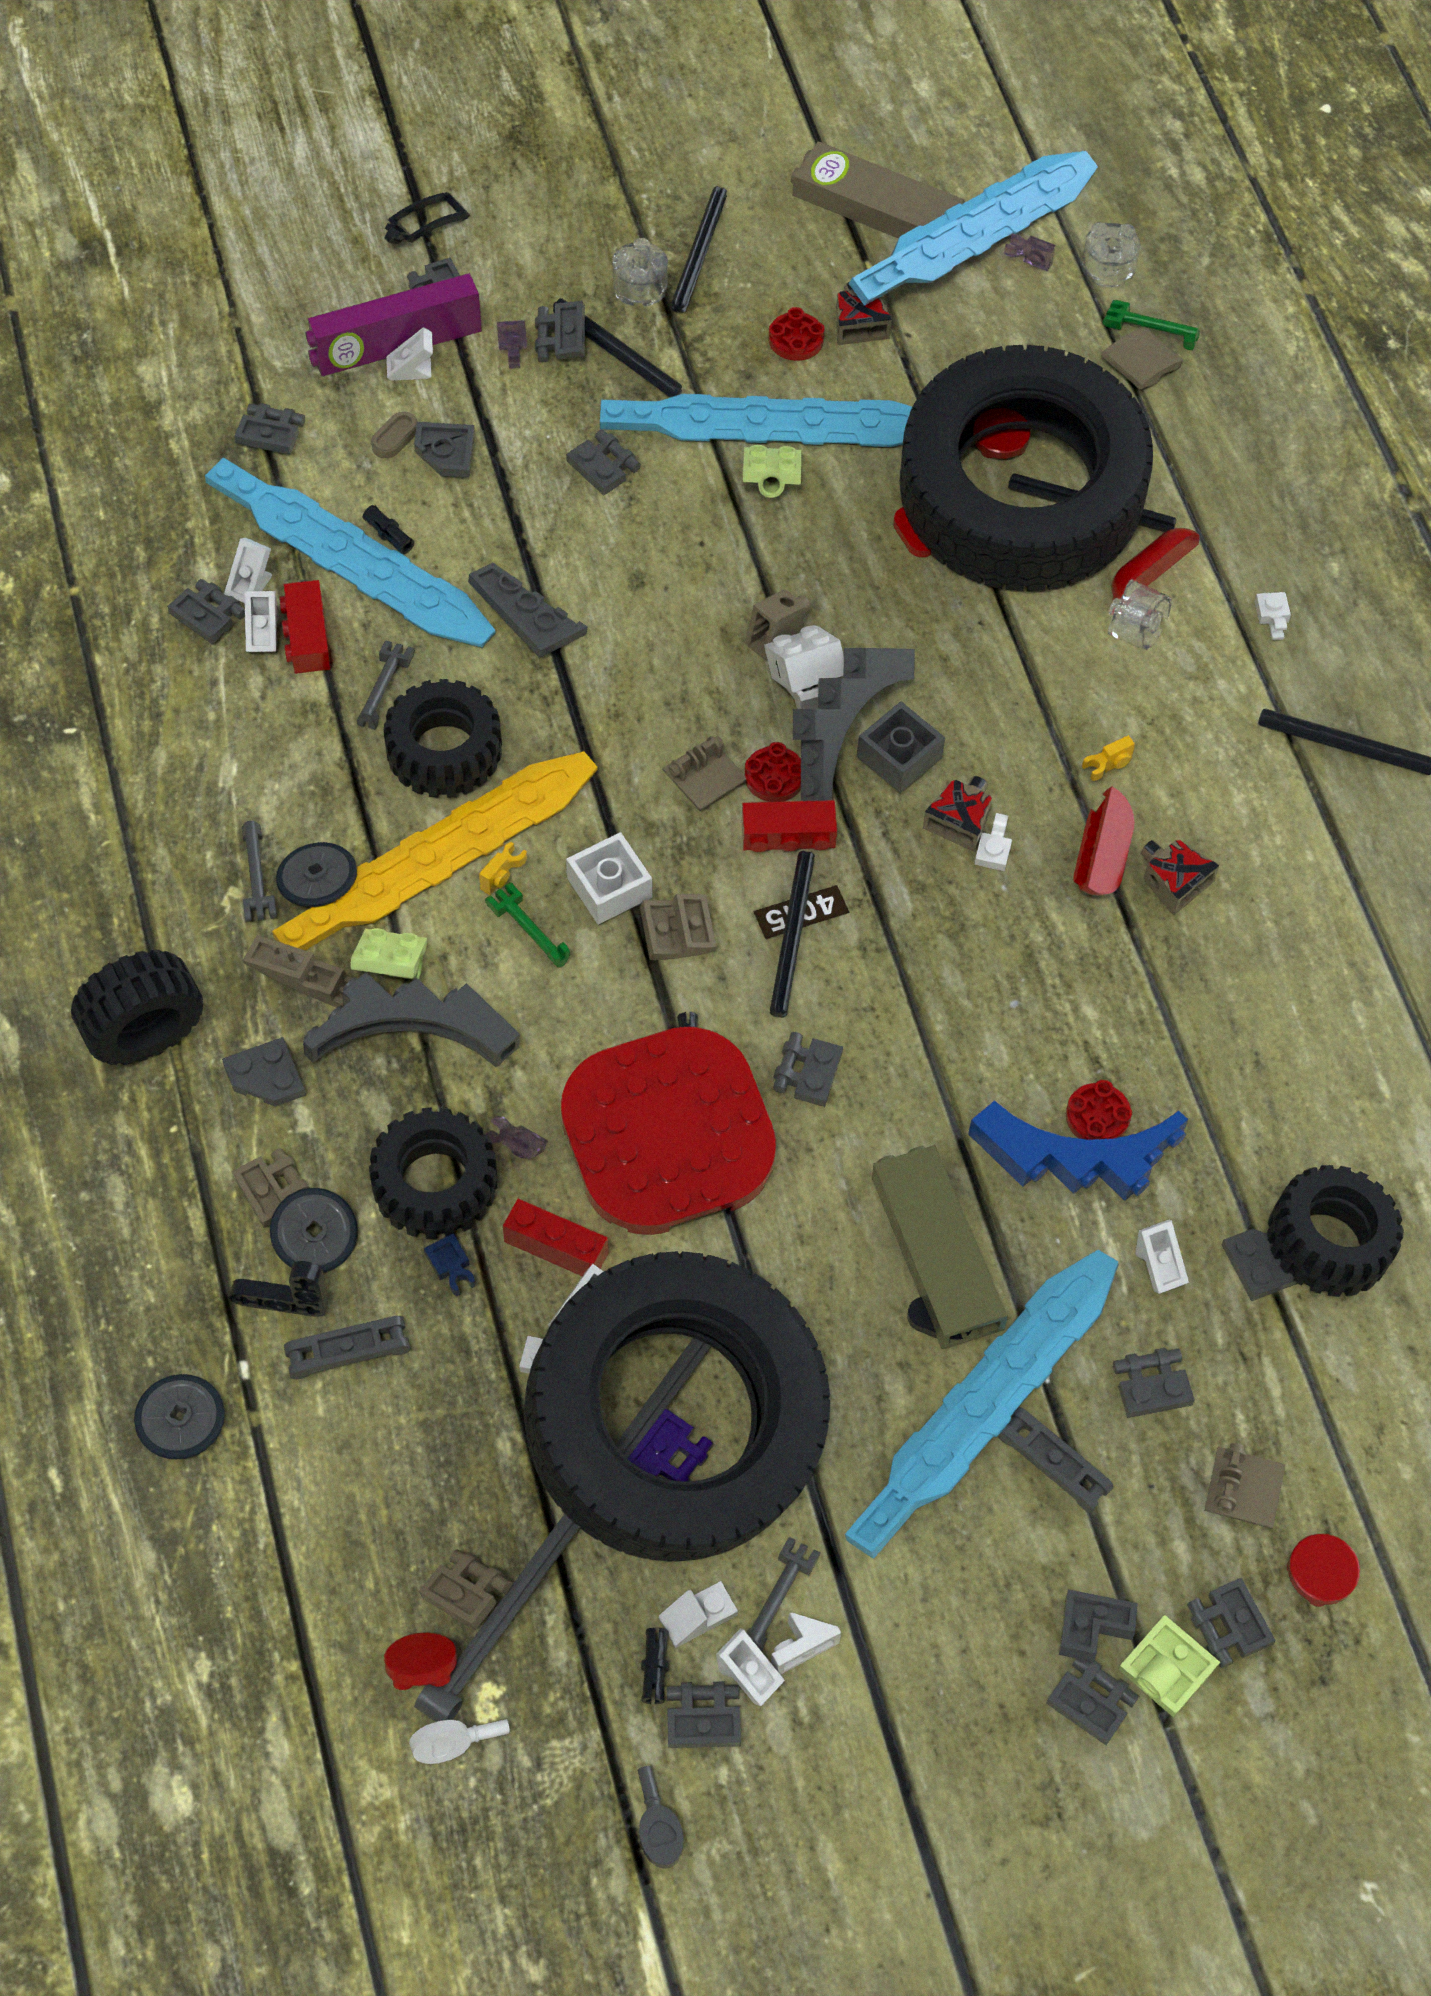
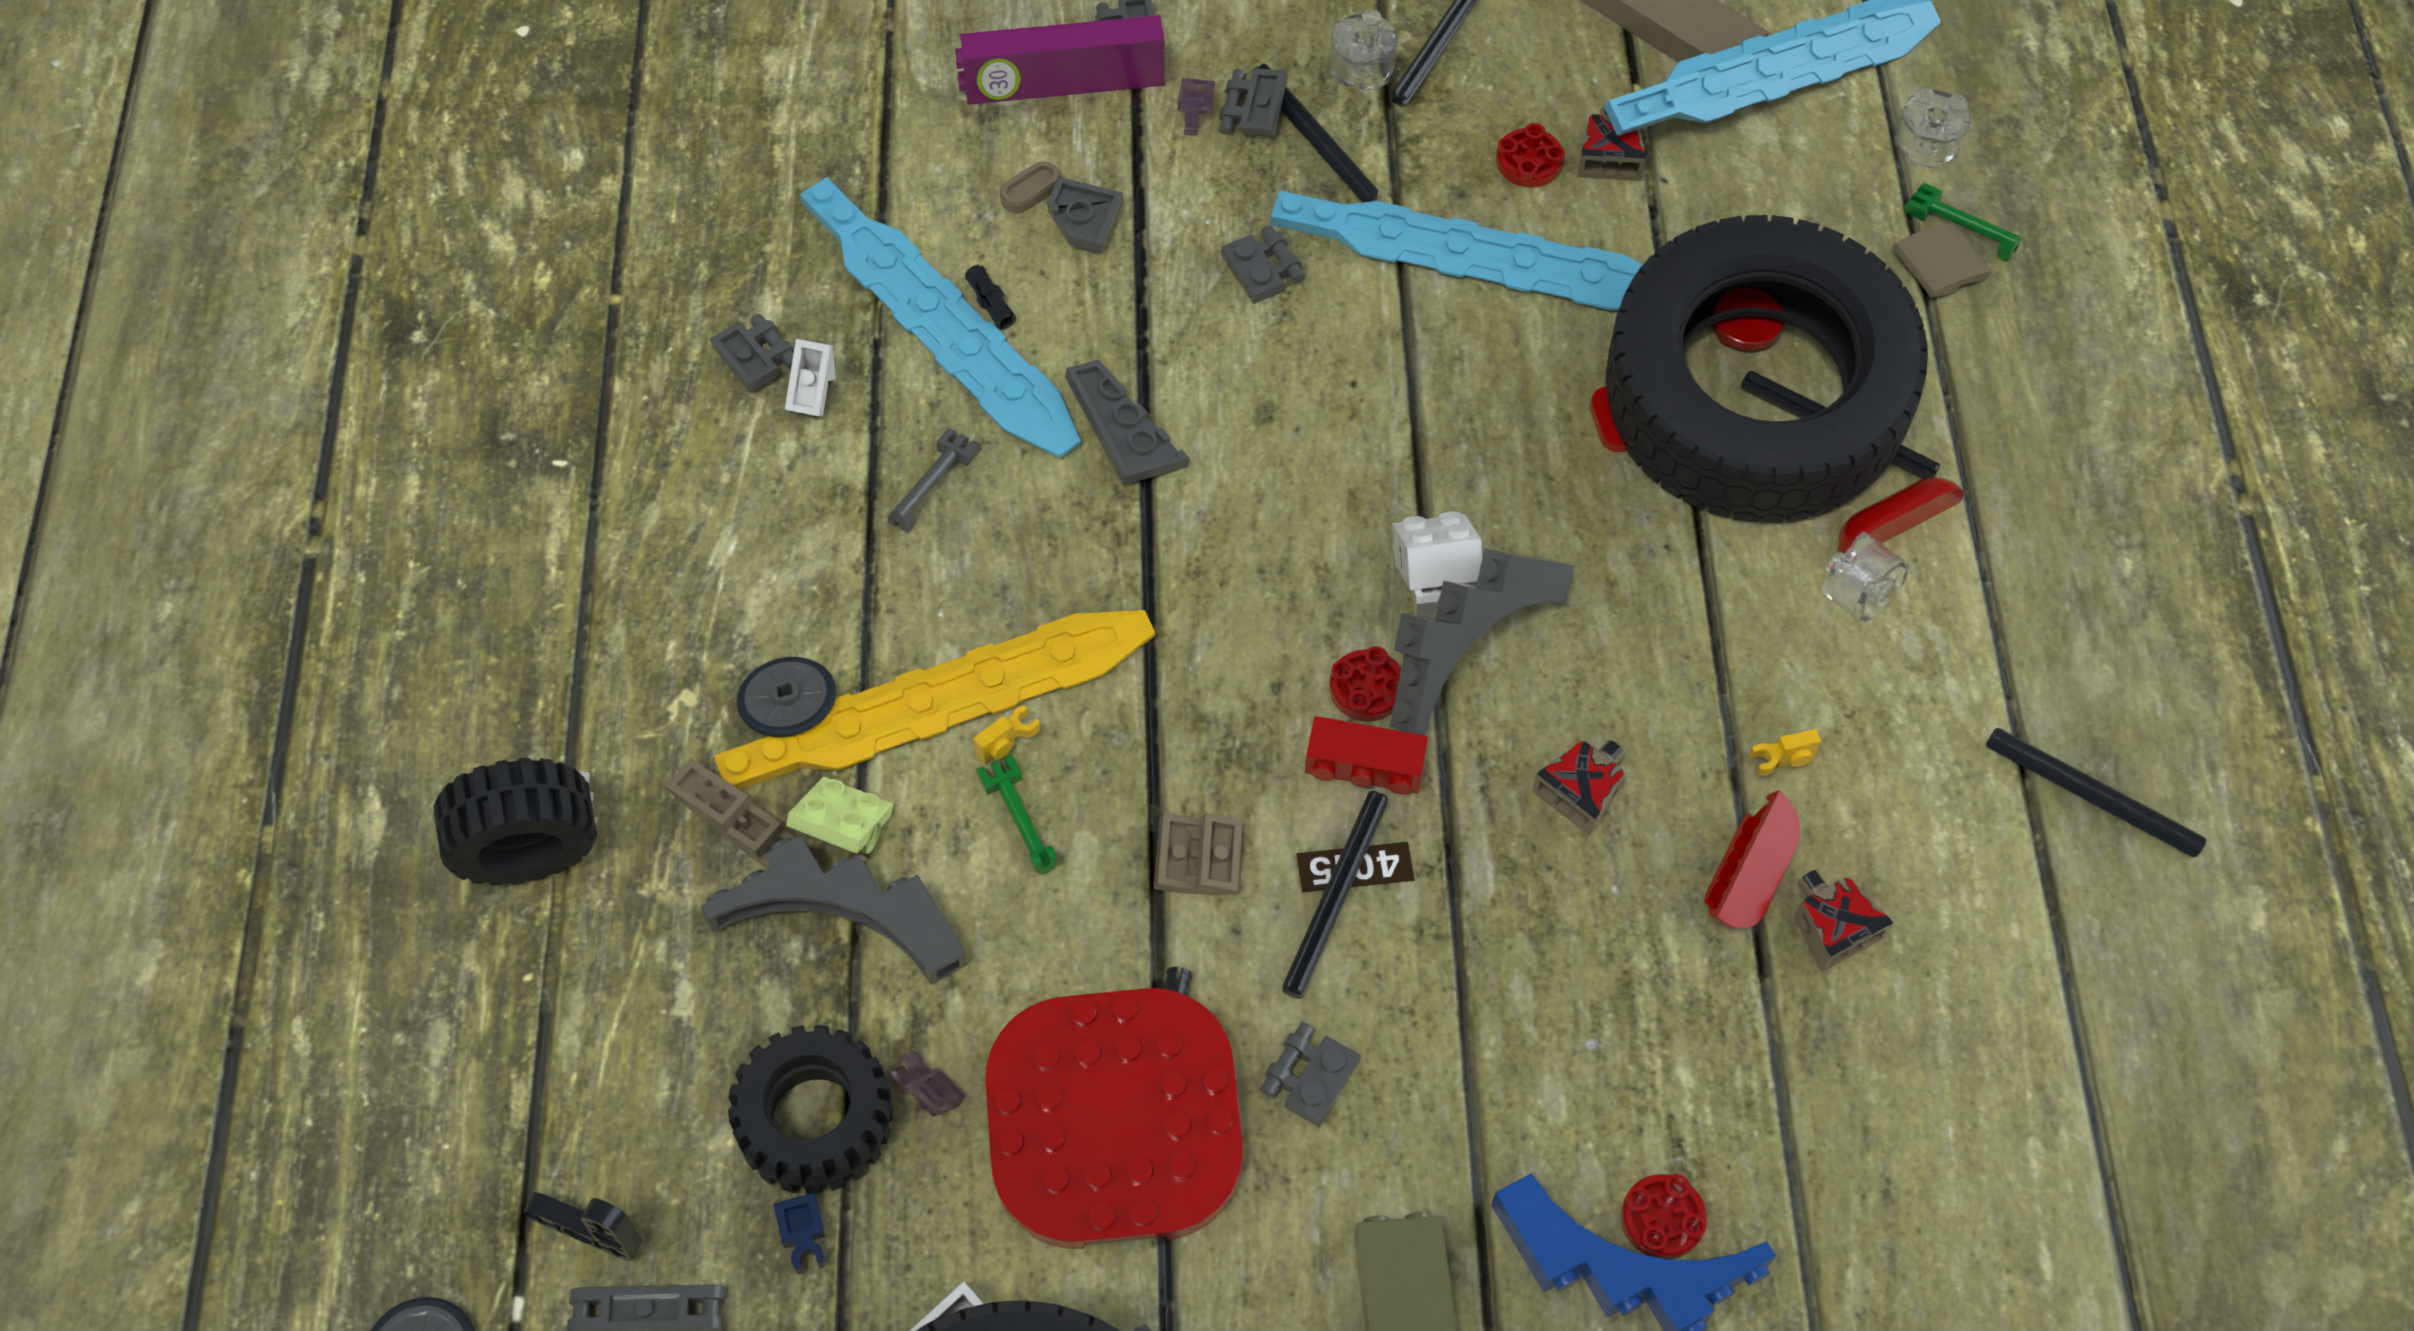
camera: 15 degrees right, 0 degrees up
dark grey plate [222,1037,306,1107] -> none
white slope [224,538,272,603] -> none
dark tan plate [232,1148,310,1228] -> none
dark grey plate [234,403,305,455] -> none
dark grey hinge [242,821,277,922] -> none
dark grey wheel [270,1188,358,1273] -> none
red brick [279,580,331,674] -> none
black tyre [383,679,502,798] -> none
white slope [386,327,433,381] -> none
red brick [503,1198,608,1276] -> none
white brick [566,832,652,925] -> none
dark tan hinge [662,736,746,811] -> none
yellowish green plate [743,445,801,498] -> none
dark tan torso [745,590,811,661] -> none
dark grey brick [856,701,945,793] -> none
white plate [975,813,1012,871] -> none
plate [1004,234,1056,271] -> none
white plate [1254,592,1291,640] -> none

